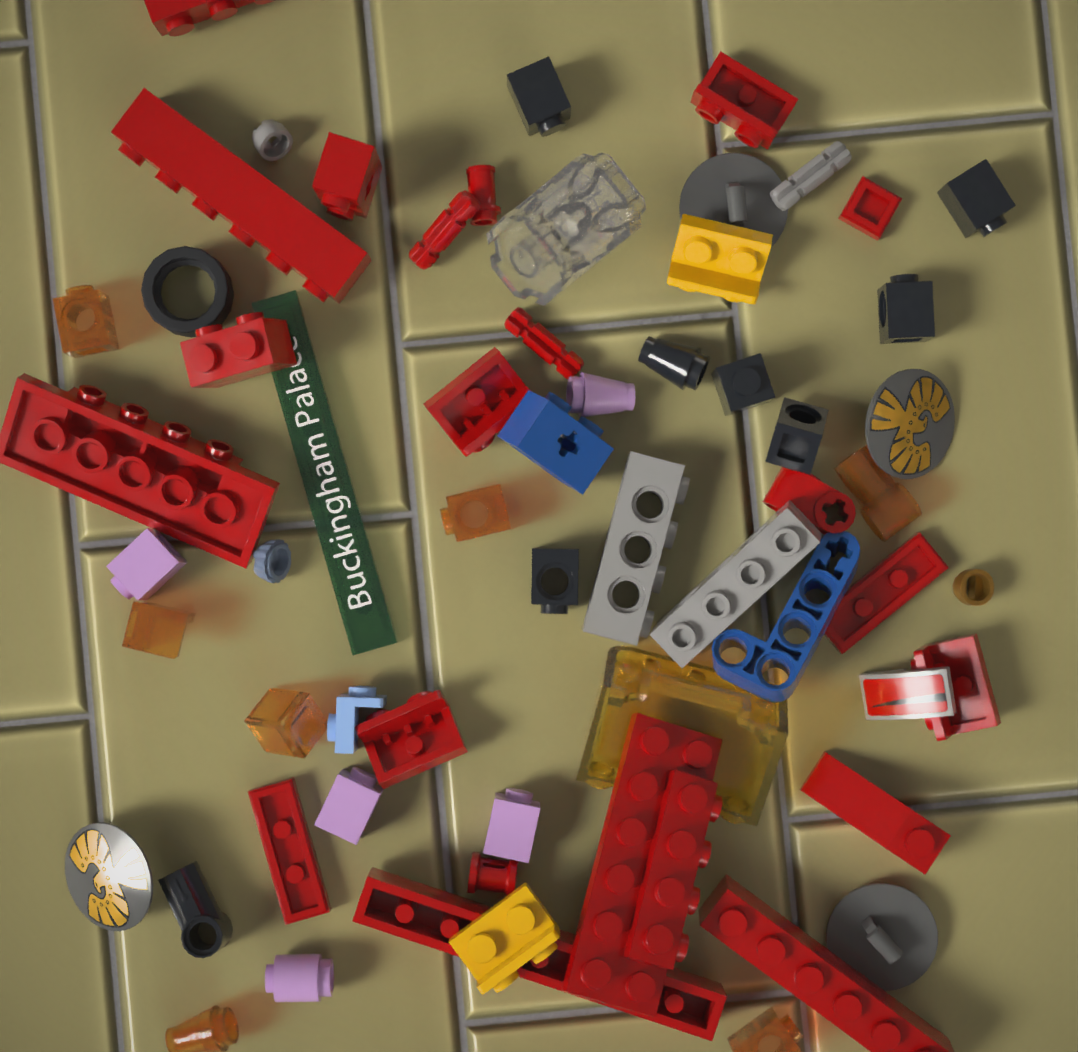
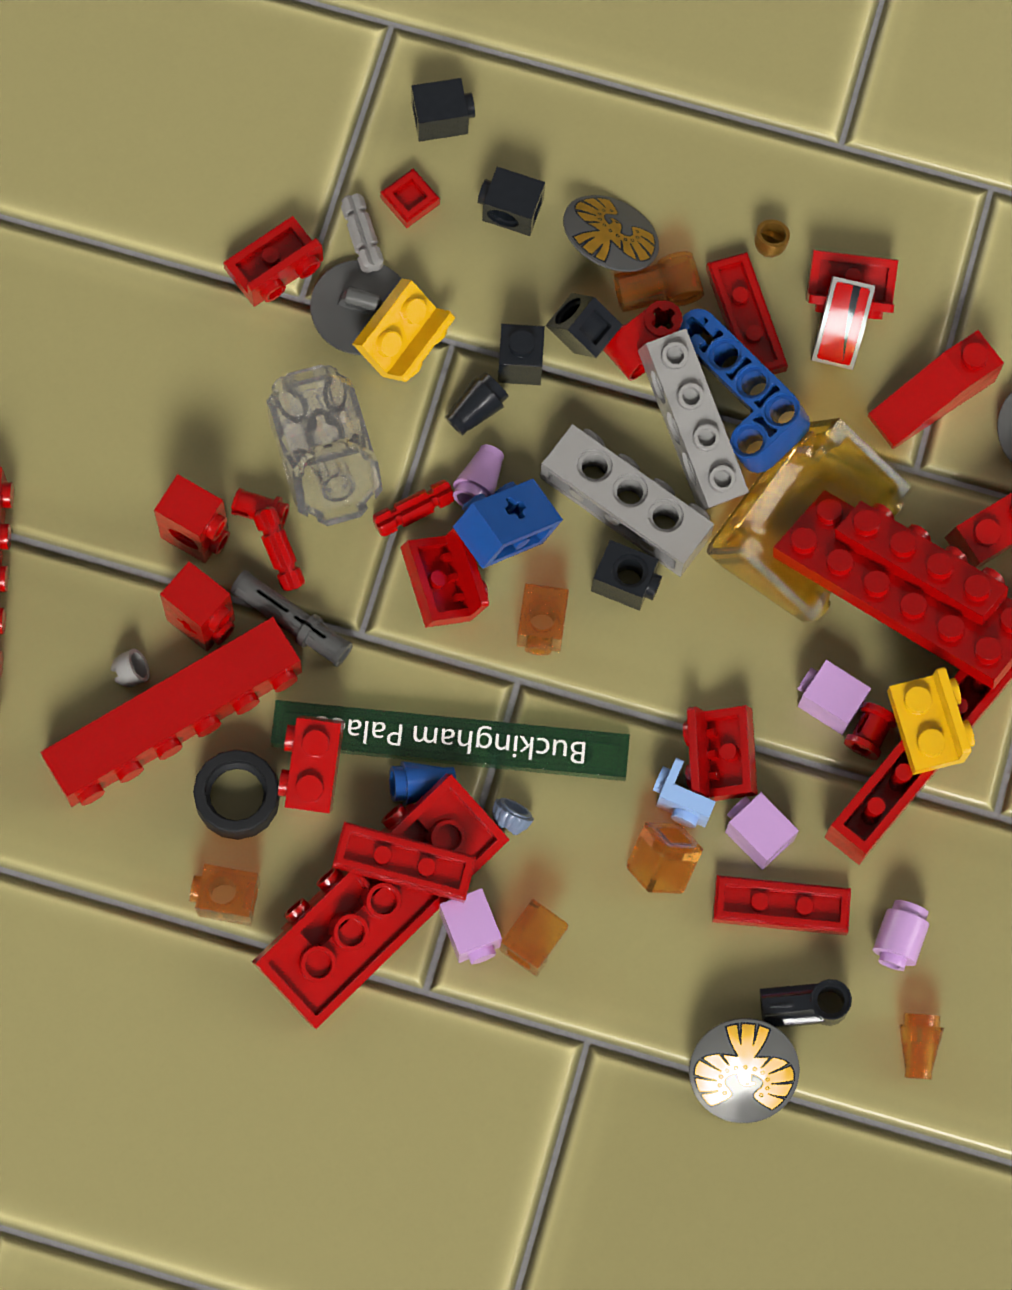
camera: 70 degrees left, 15 degrees down
black brick [507,56,571,137] -> none
none -> red brick [154,474,230,563]
none -> dark grey pin [230,570,353,667]
none -> red tile [332,821,477,903]
none -> blue cone [389,761,456,806]

